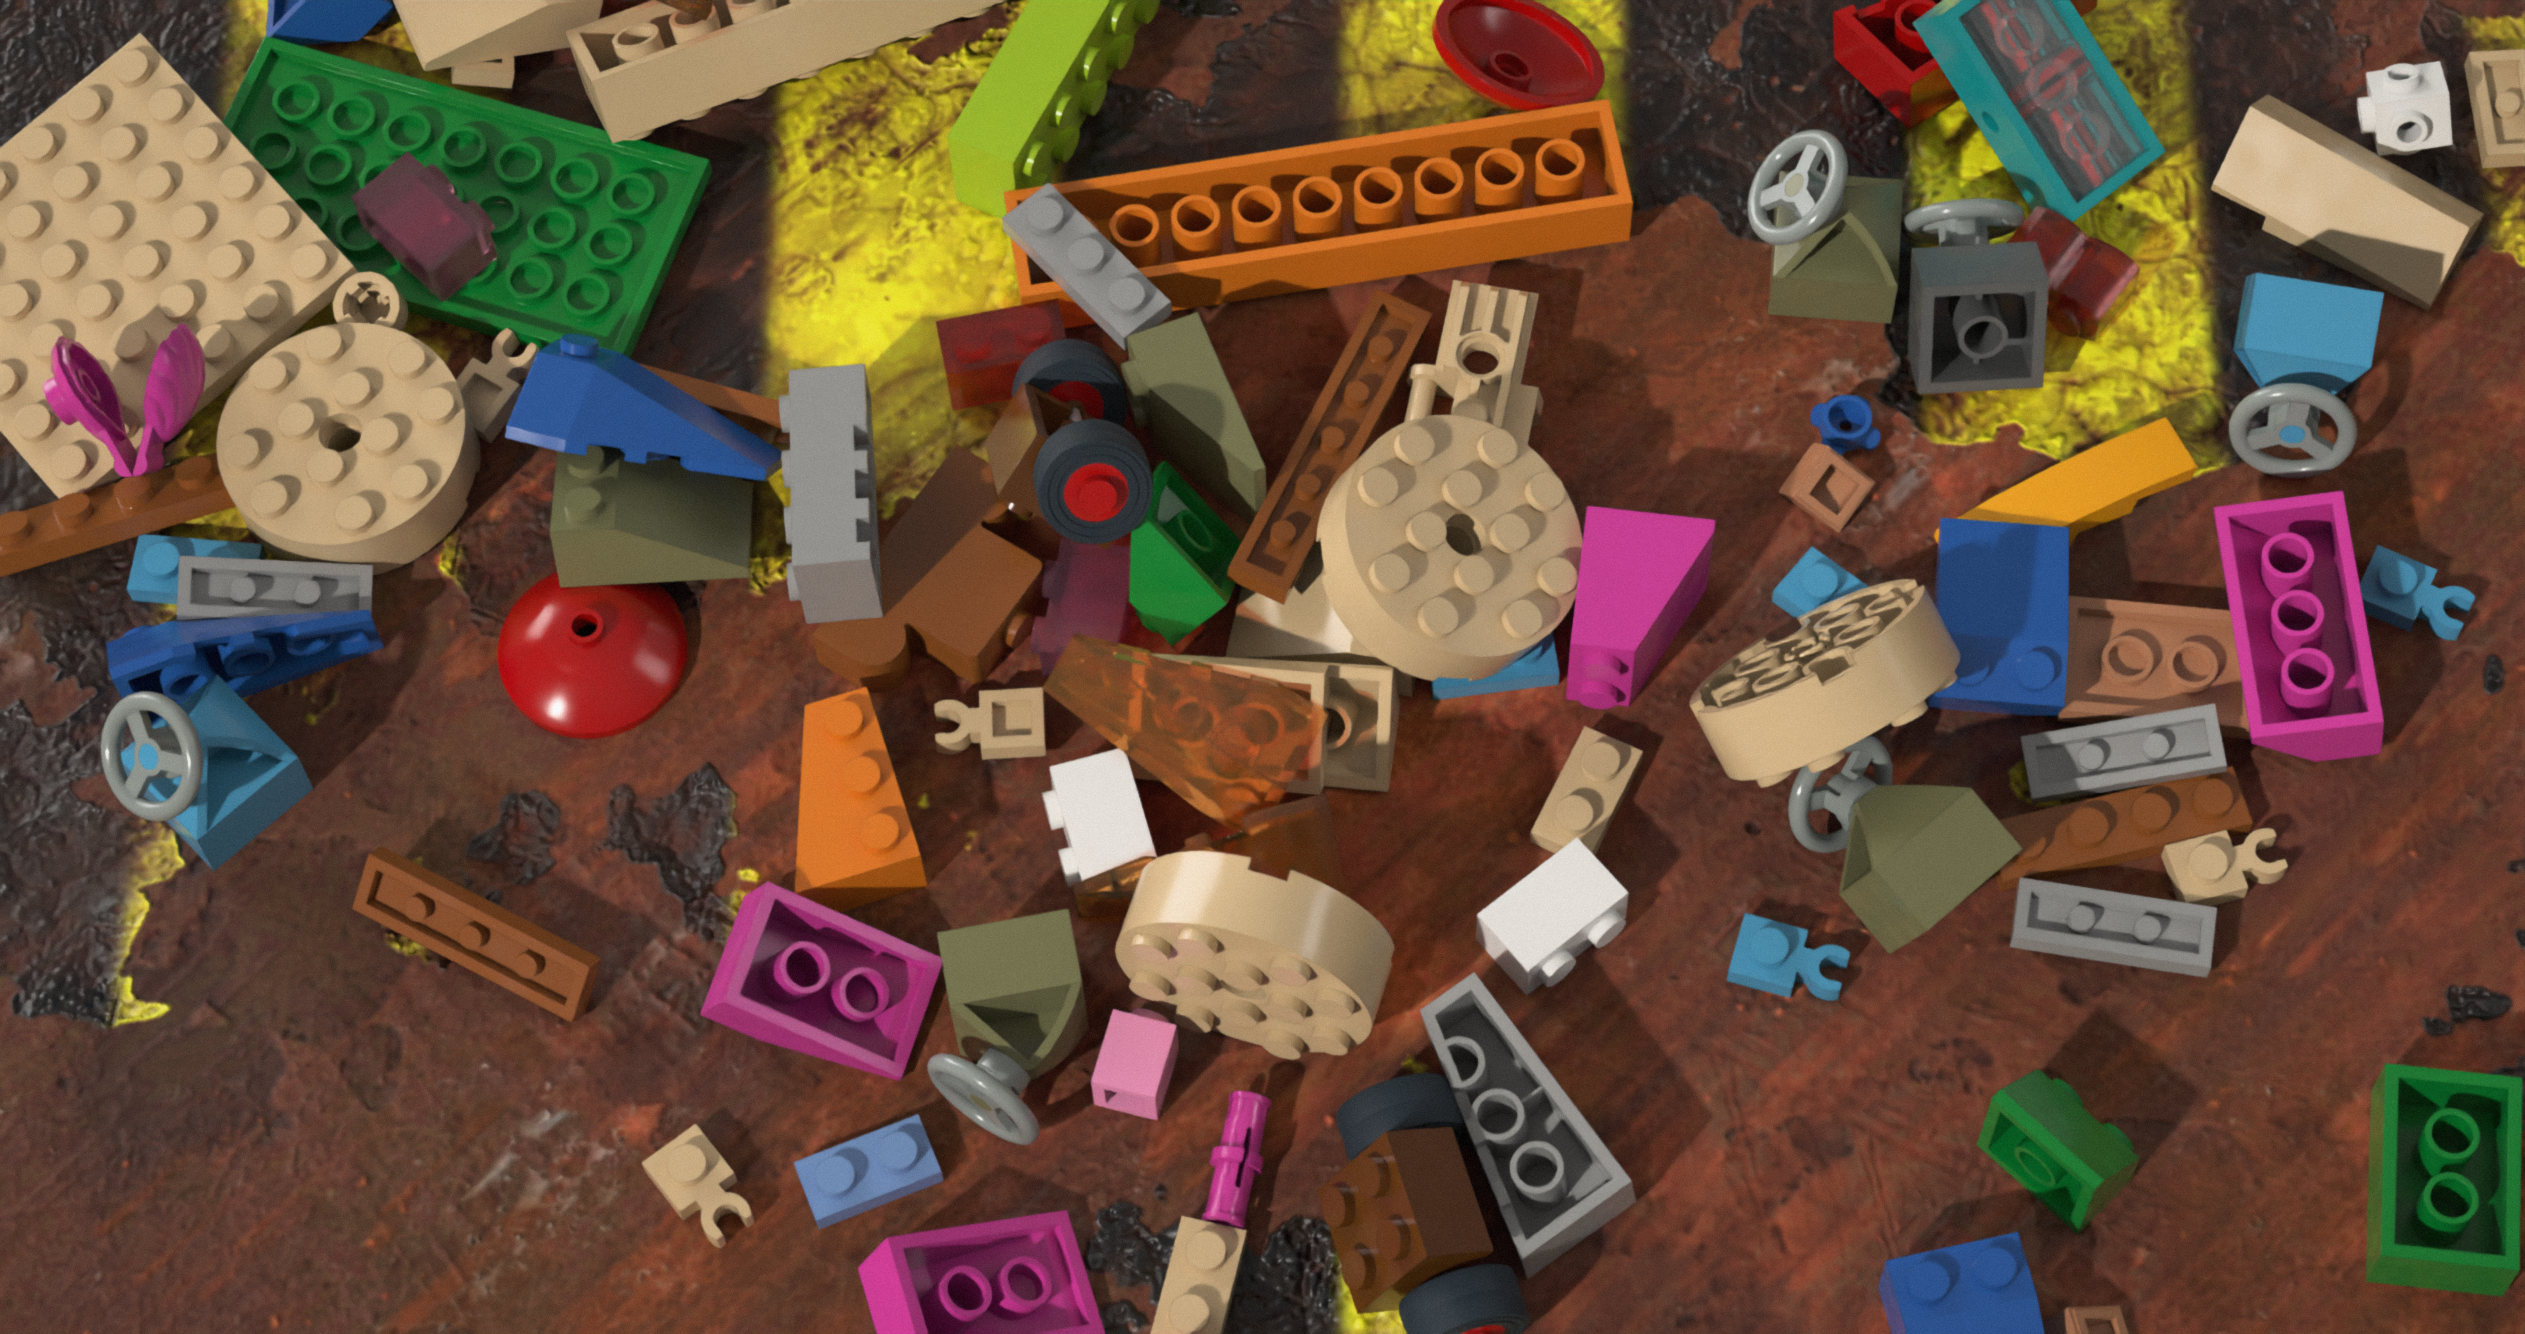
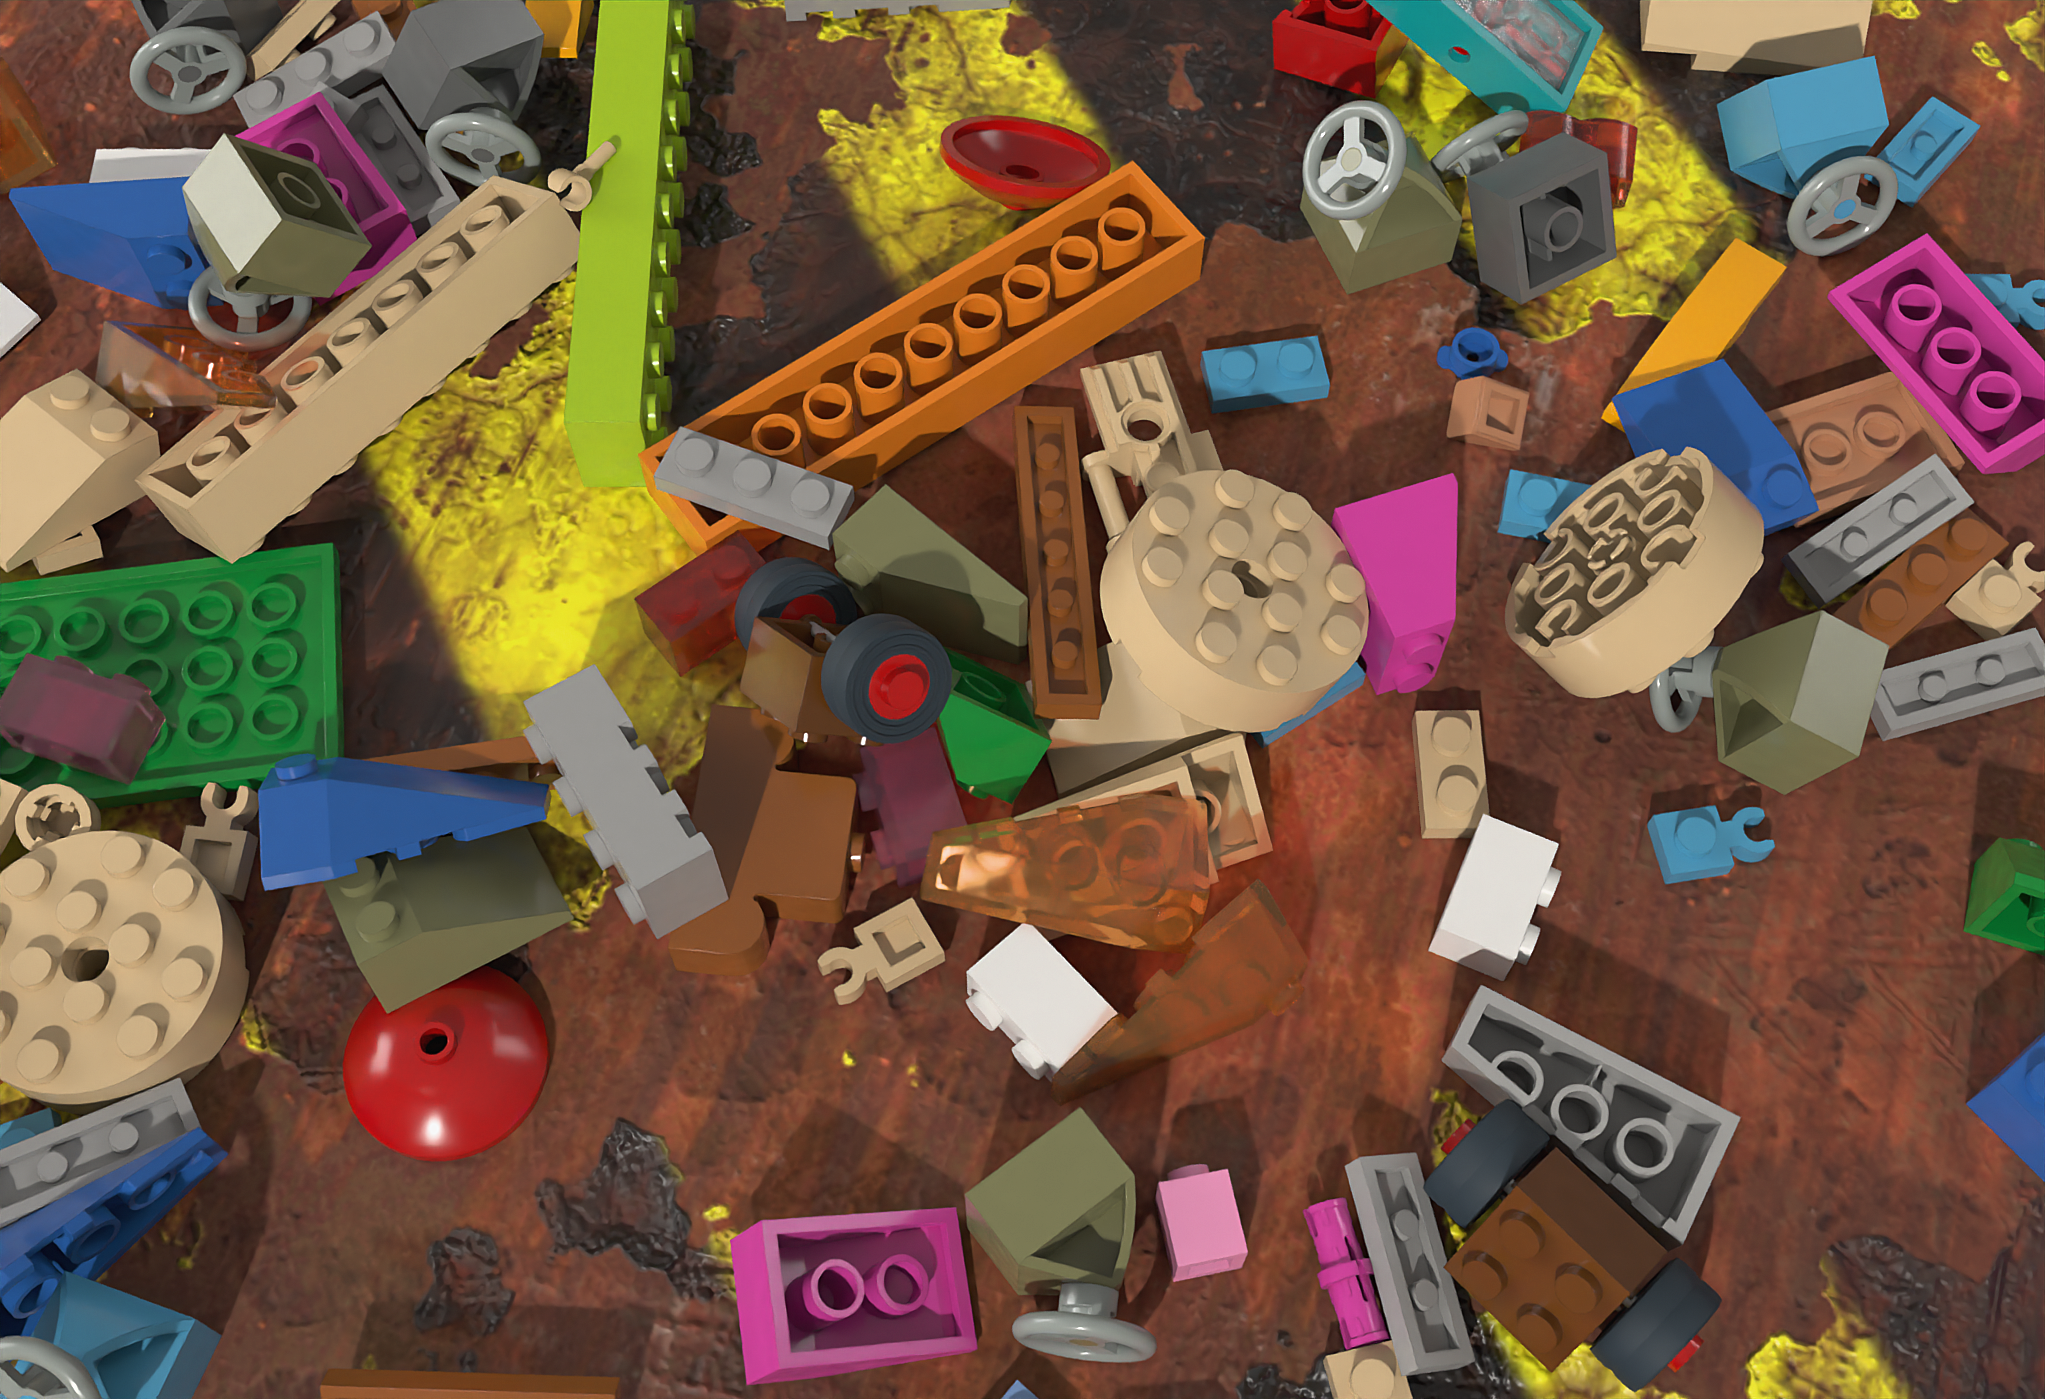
camera: 30 degrees left, 0 degrees up
orange wedge [795,687,927,913] -> none
tan brick [1115,851,1395,1060] -> none
none -> dark azure plate [1200,336,1330,414]
none -> light grey plate [1345,1152,1475,1376]
none -> dark azure plate [1864,96,1980,208]

